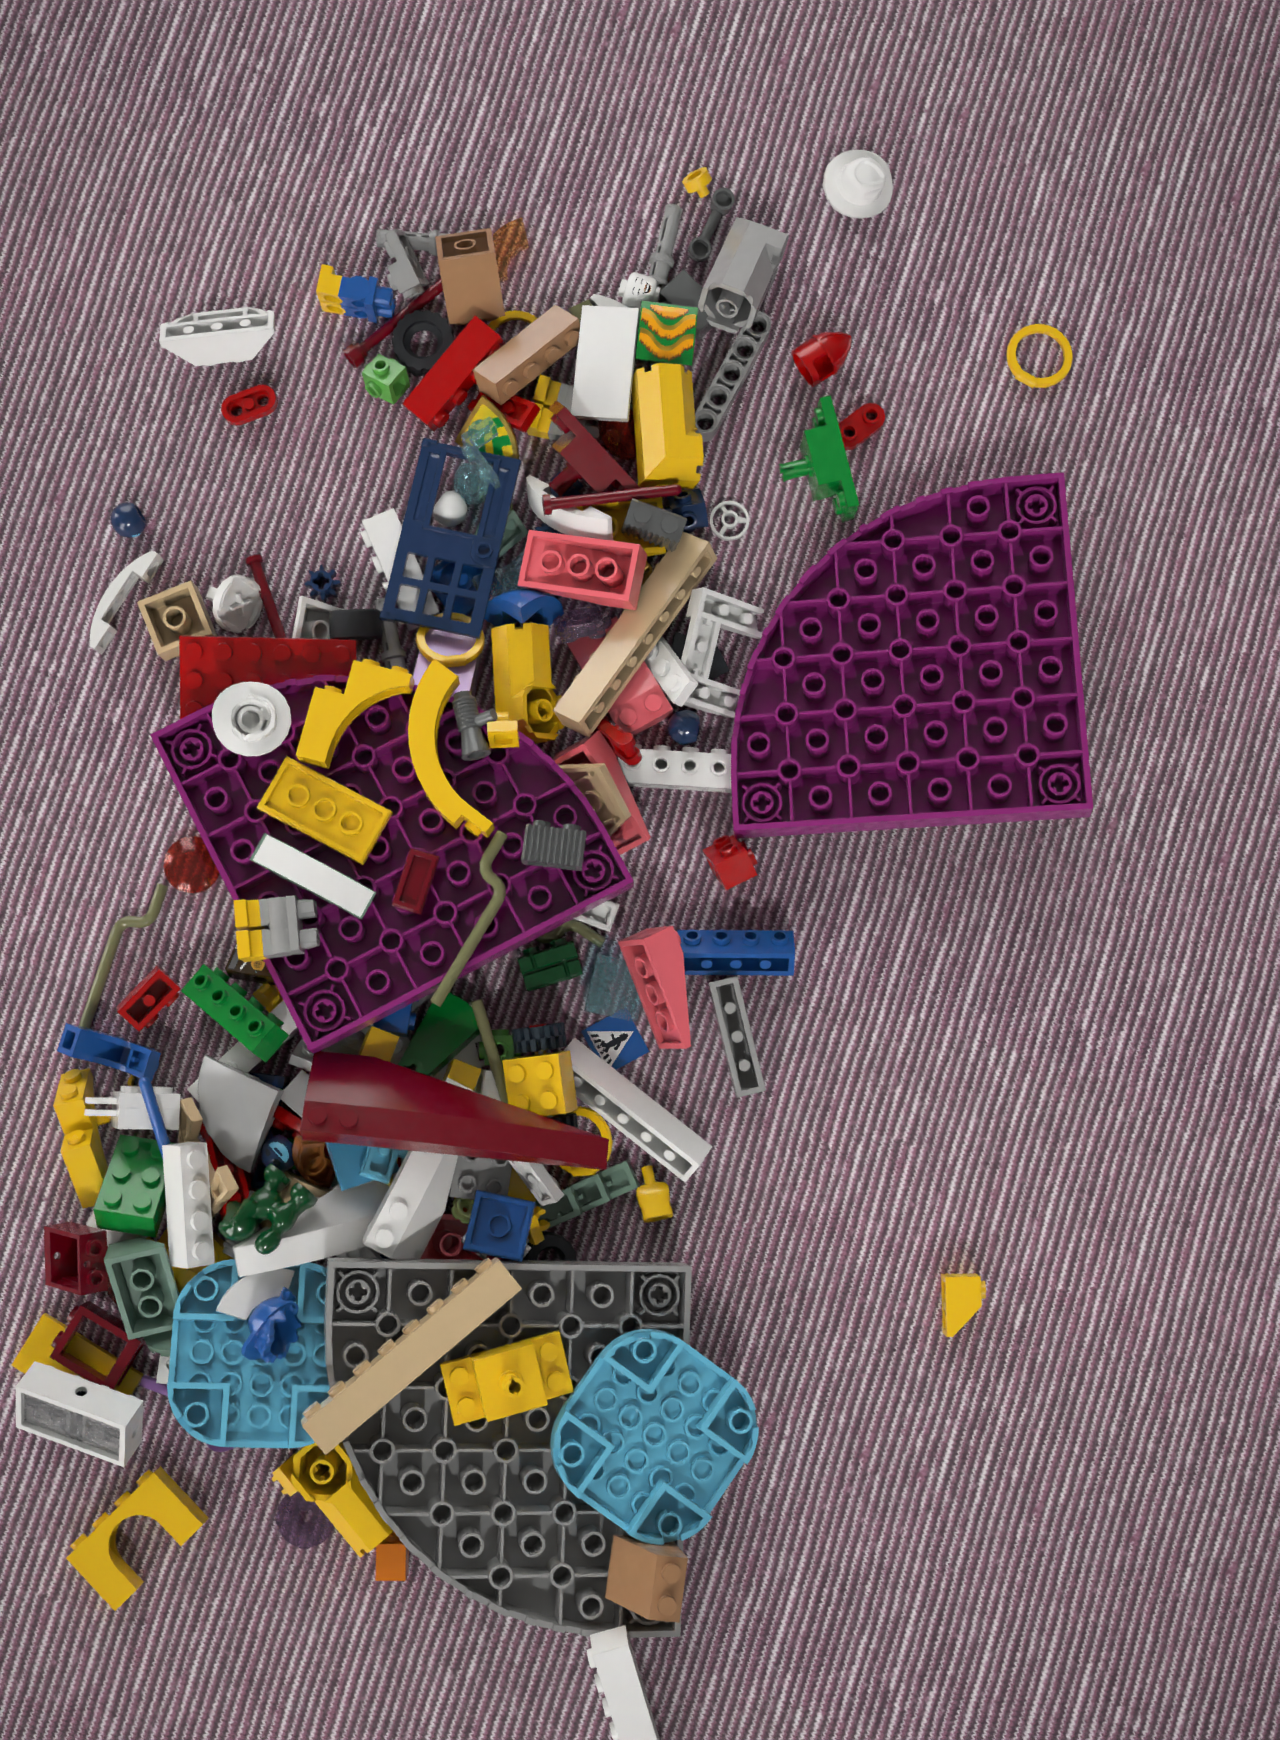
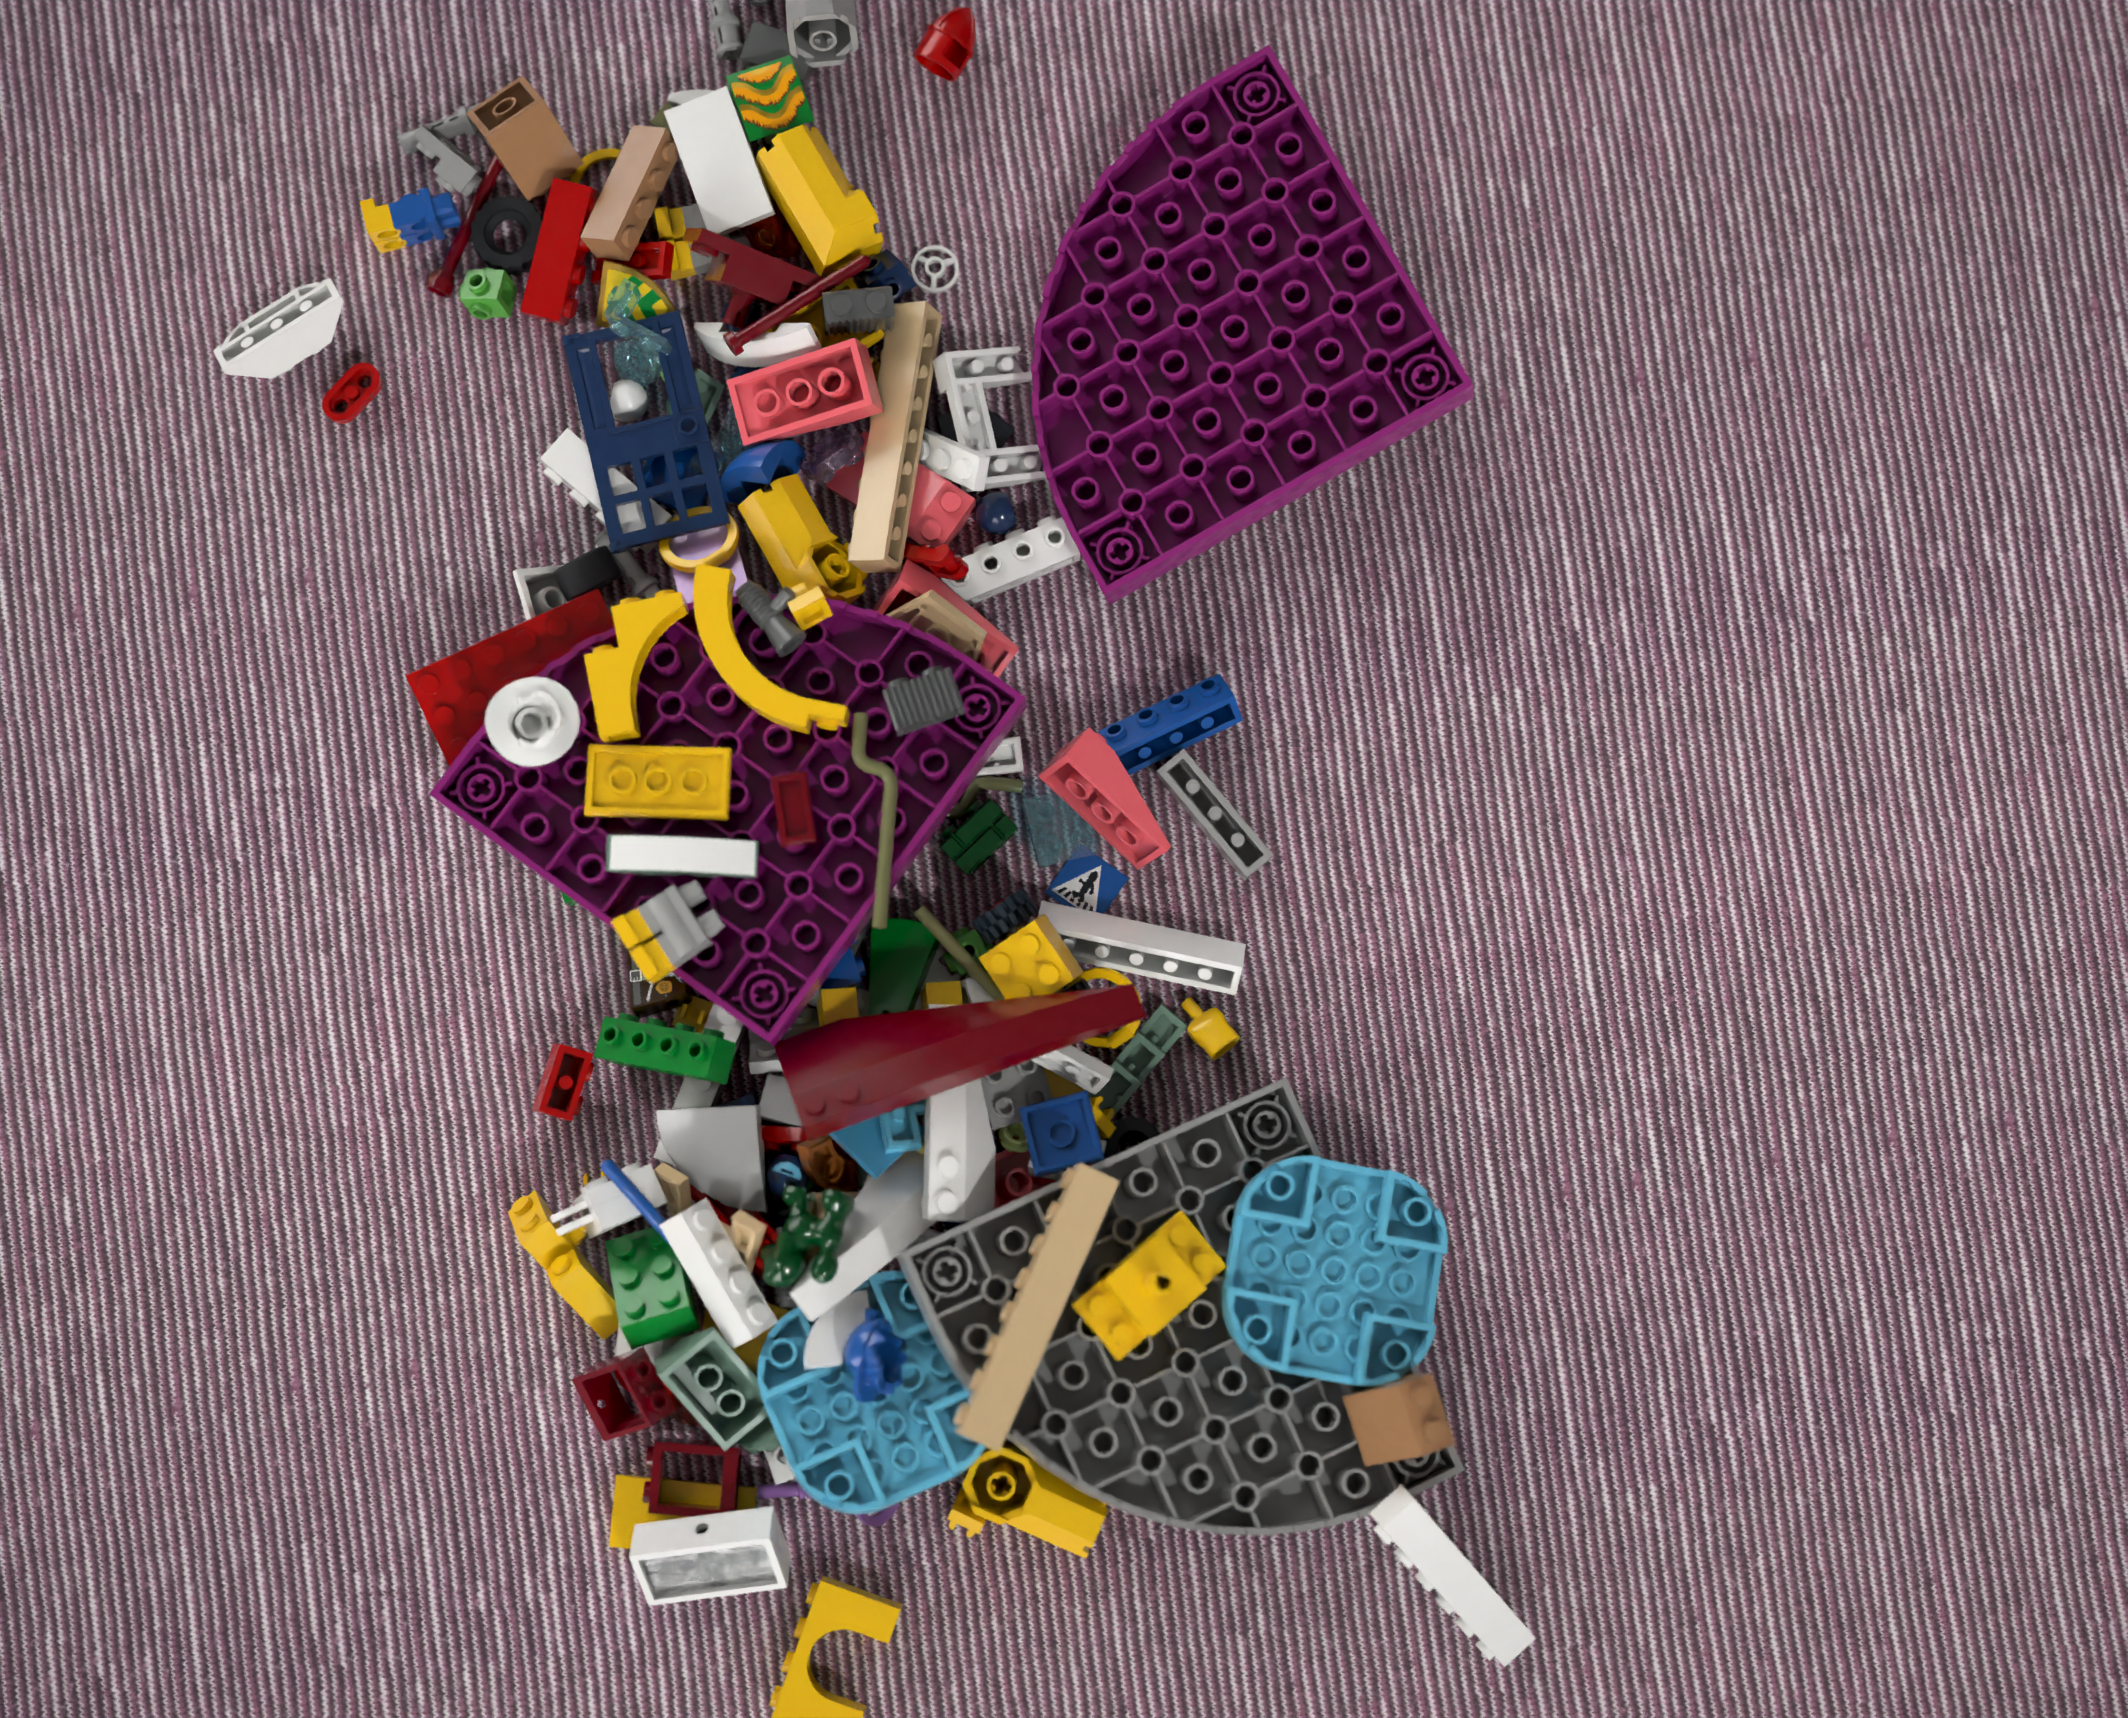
camera: 25 degrees left, 0 degrees up
blue arch [57,1023,161,1081] -> none
olive piece [79,883,168,1029] -> none
white slope [90,550,164,655] -> none
dark blue piece [110,502,147,538] -> none
tan brick [137,580,217,661] -> none
clear red dish [164,836,220,893] -> none
white tile [205,574,263,633] -> none
dark red bar [245,554,287,638] -> none
clear purple plate [275,1491,335,1550] -> none
dark blue gear [304,565,342,603] -> none
orange brick [375,1532,409,1581] -> none
clear orange tile [493,218,529,282] -> none
white head [618,272,661,311] -> none
light grey beam [695,311,771,442] -> none
red brick [702,835,758,890] -> none
green brick [779,395,859,523] -> none
red plate [838,403,885,450] -> none
yellow slope [941,1273,986,1337] -> none

